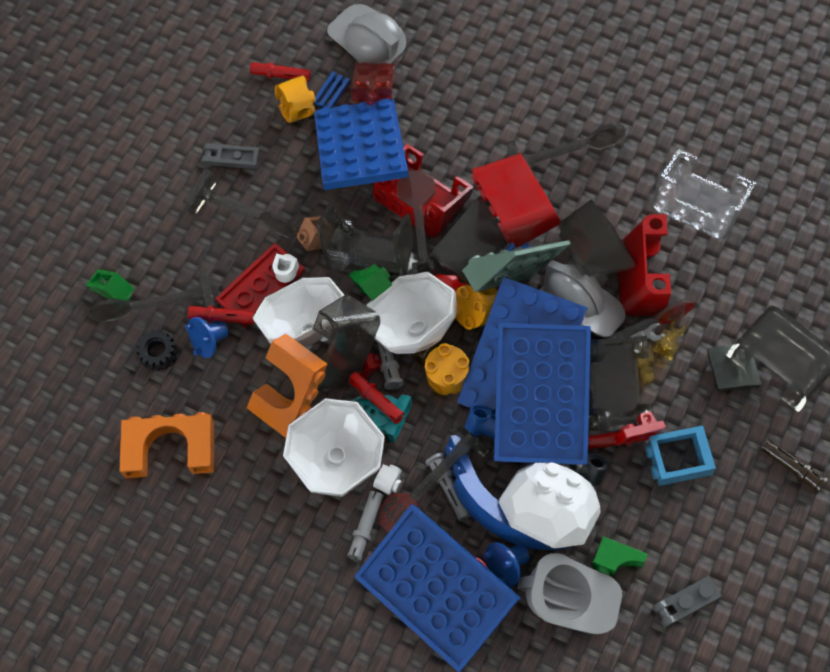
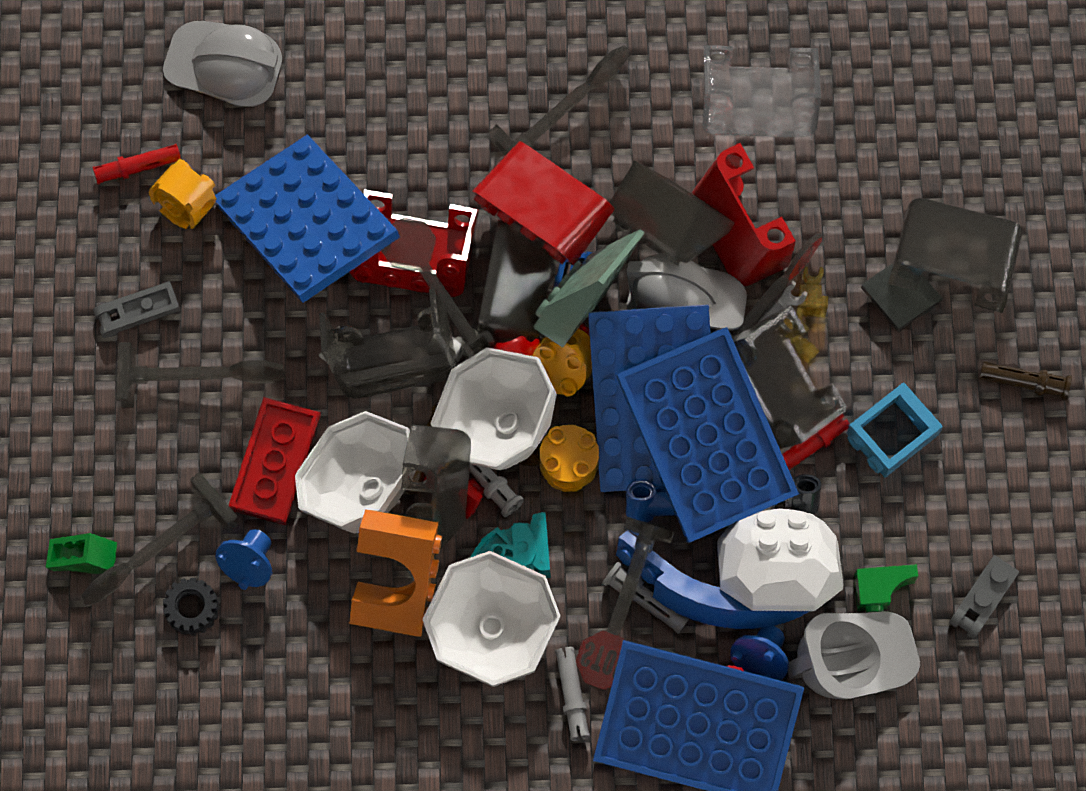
camera: 35 degrees left, 5 degrees up
orange arch [120,412,214,478] -> none
red pin [188,305,255,324] -> none
white plate [273,254,299,283] -> none
nougat brick [296,216,332,251] -> none
blue tile [313,71,350,109] -> none
red pin [348,372,405,424] -> none
green arch [349,264,392,301] -> none
clear red plate [351,63,395,105] -> none
white plate [373,464,402,495] -> none
red hinge [614,411,666,446] -> none

